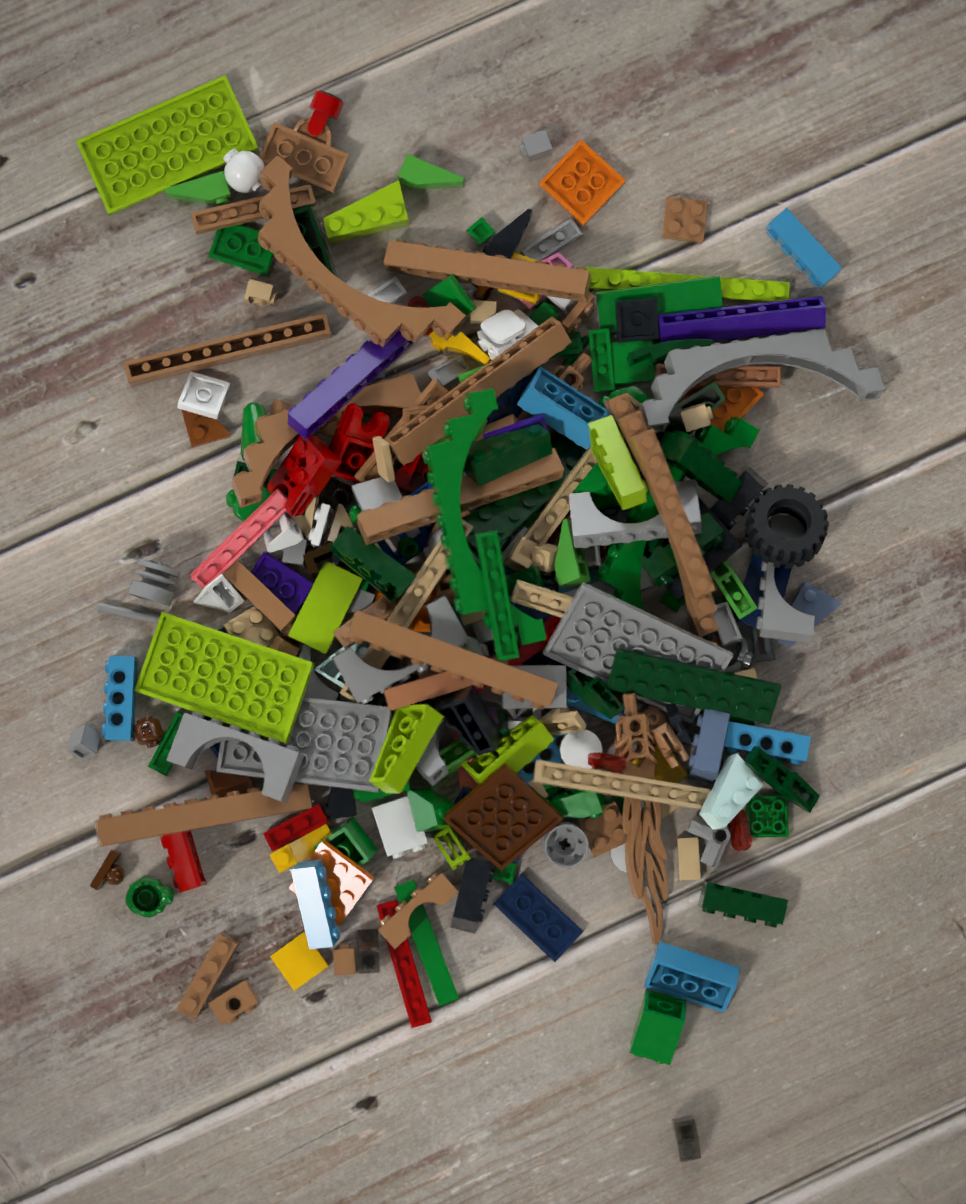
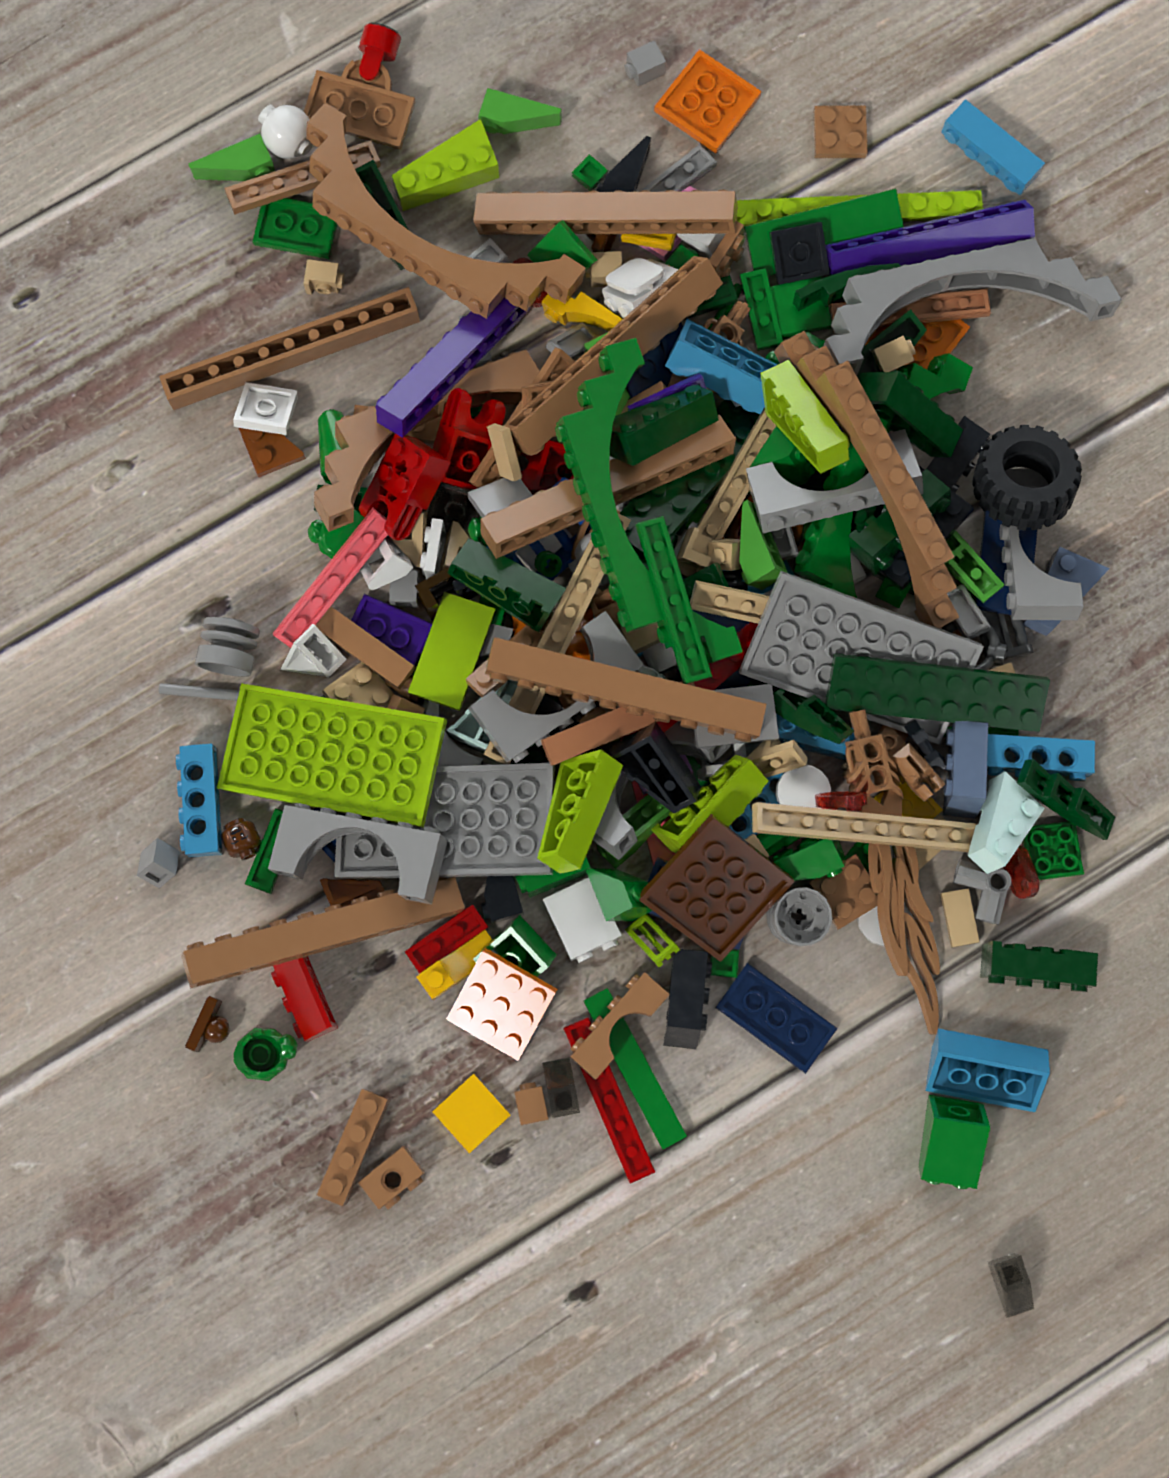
camera: 10 degrees left, 5 degrees down
lime plate [76,75,259,216] -> none
brick [291,860,340,949] -> none

